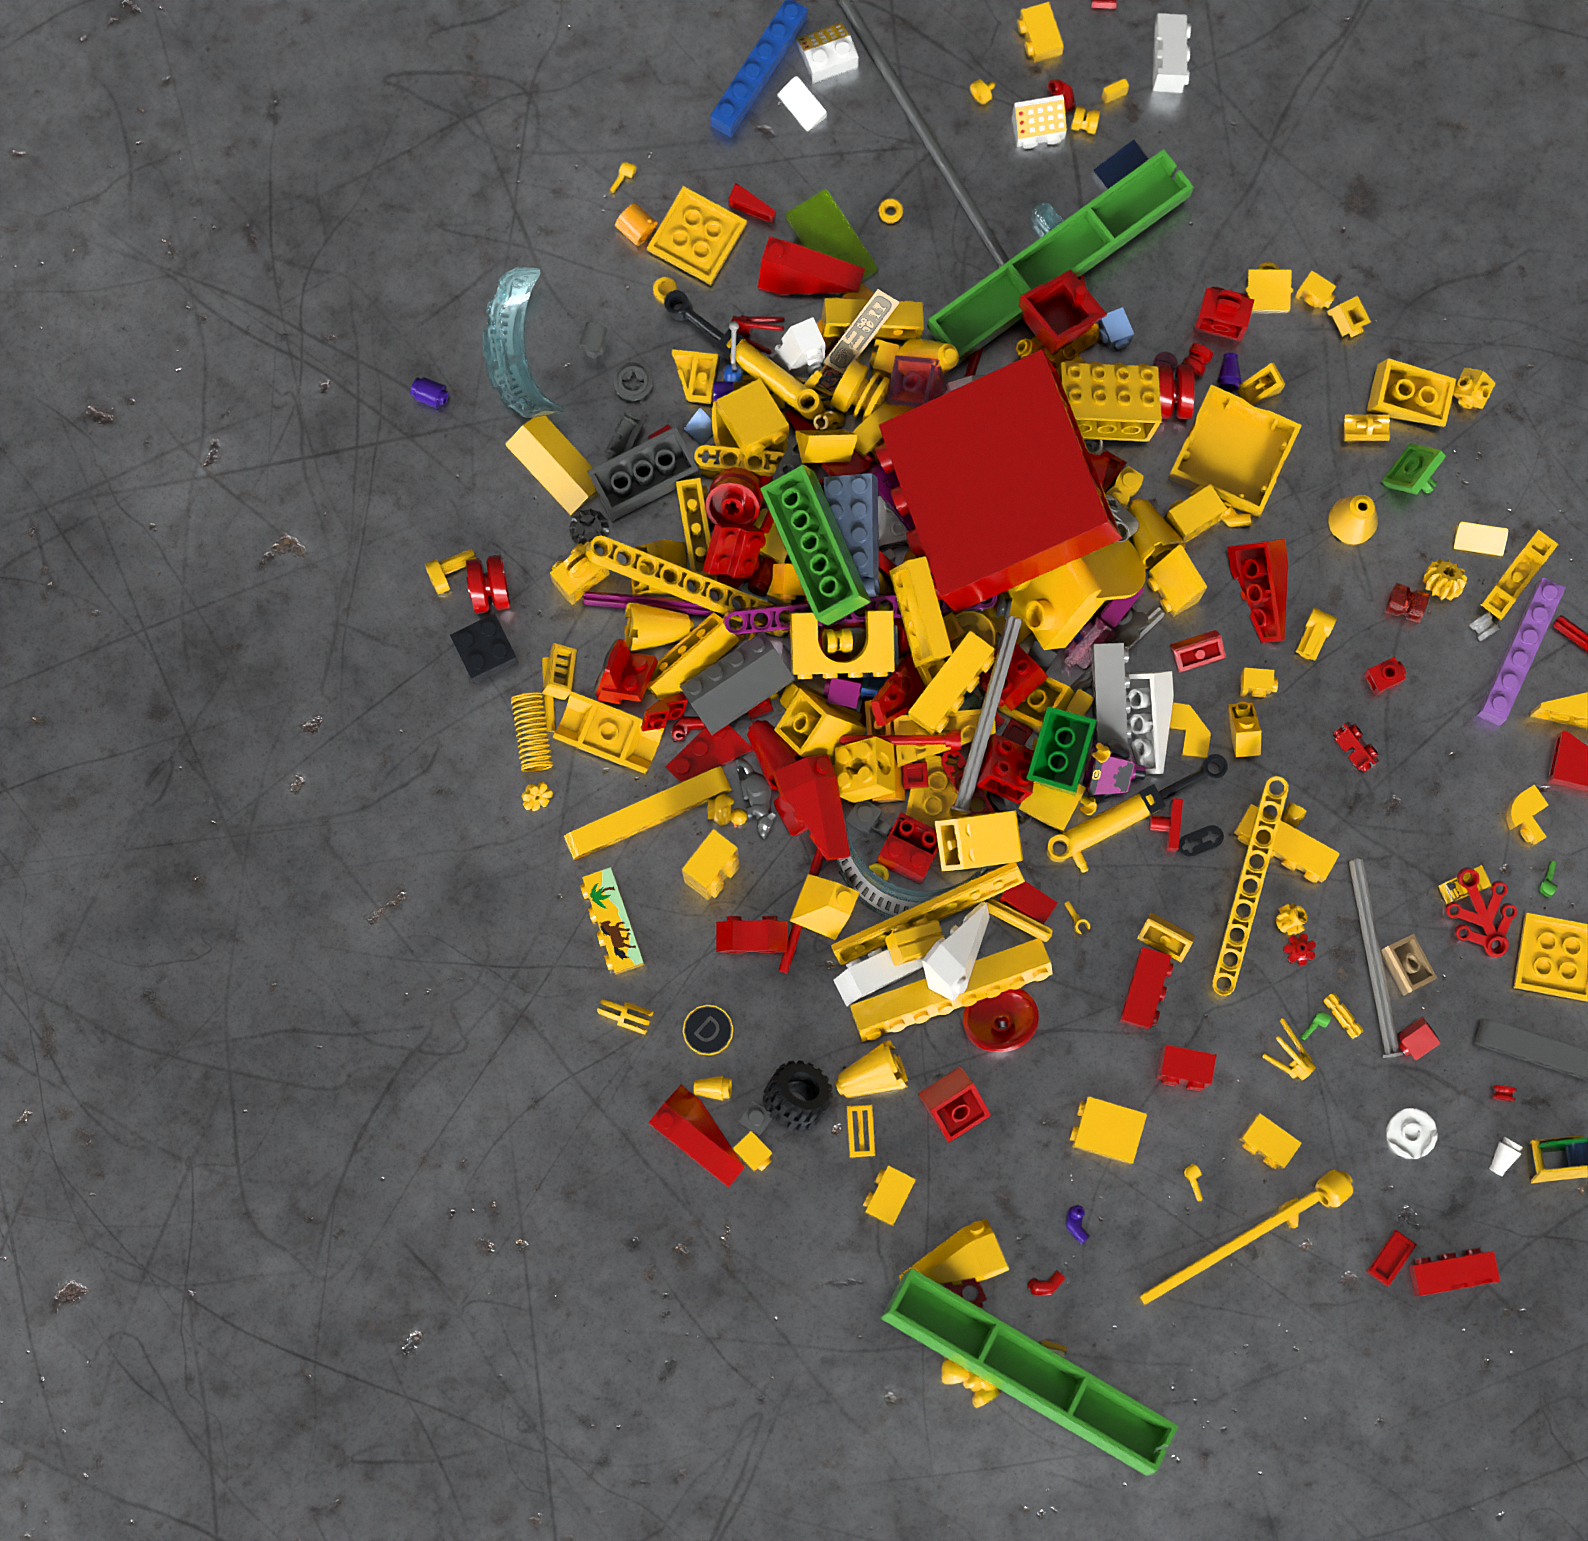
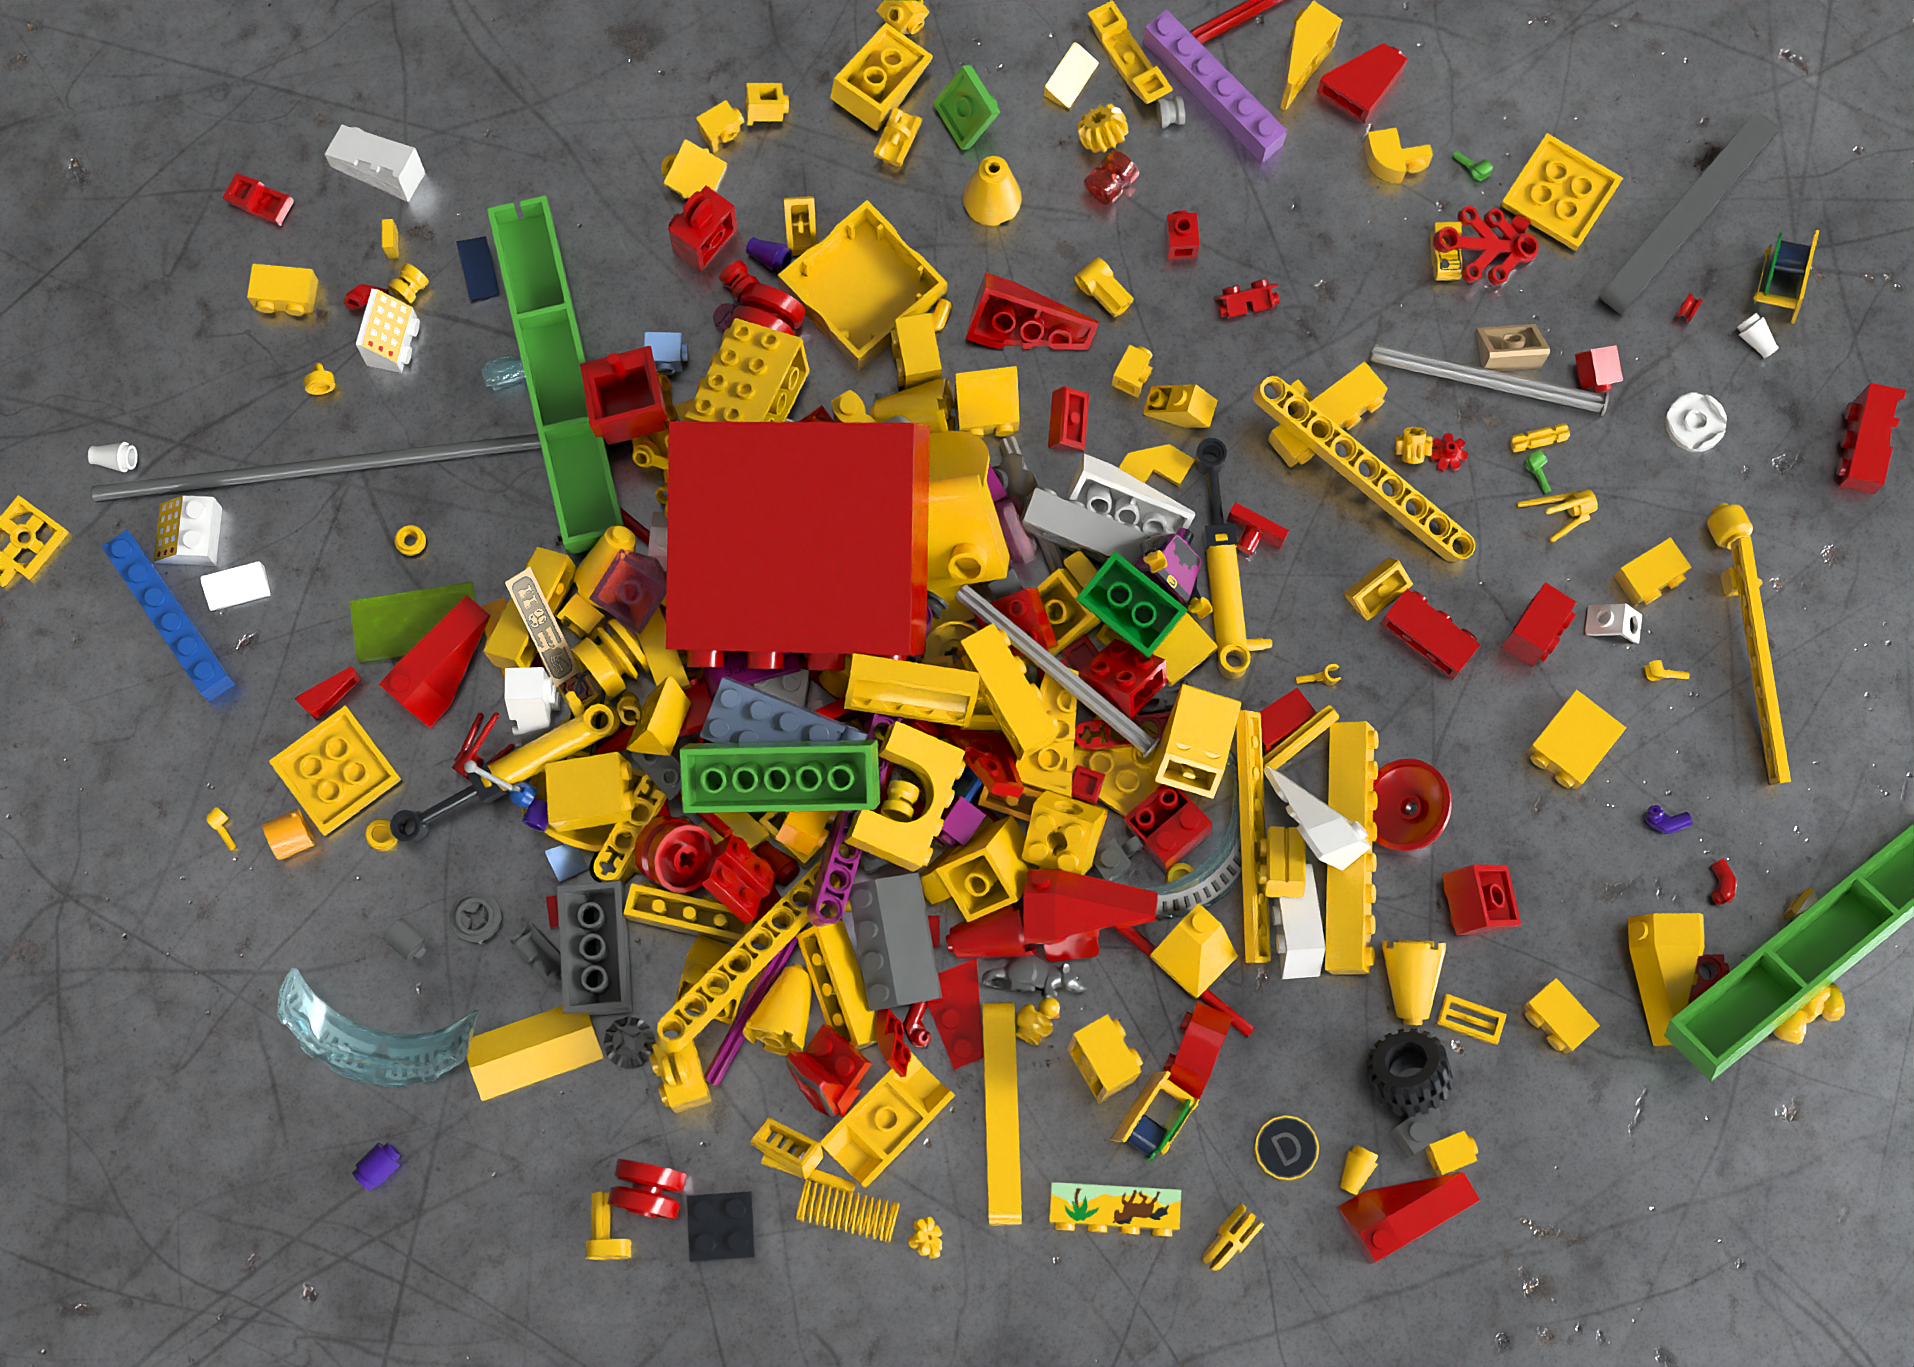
camera: 70 degrees left, 5 degrees down
yellow wing [672,349,720,404] -> none
red piece [839,729,961,750] -> none
black beam [1177,825,1224,858] -> none
red tile [1366,1230,1417,1287] -> none
none -> piece [1109,1071,1199,1161]
none -> red hand [1500,216,1530,240]
none -> white bracket [1585,604,1642,644]

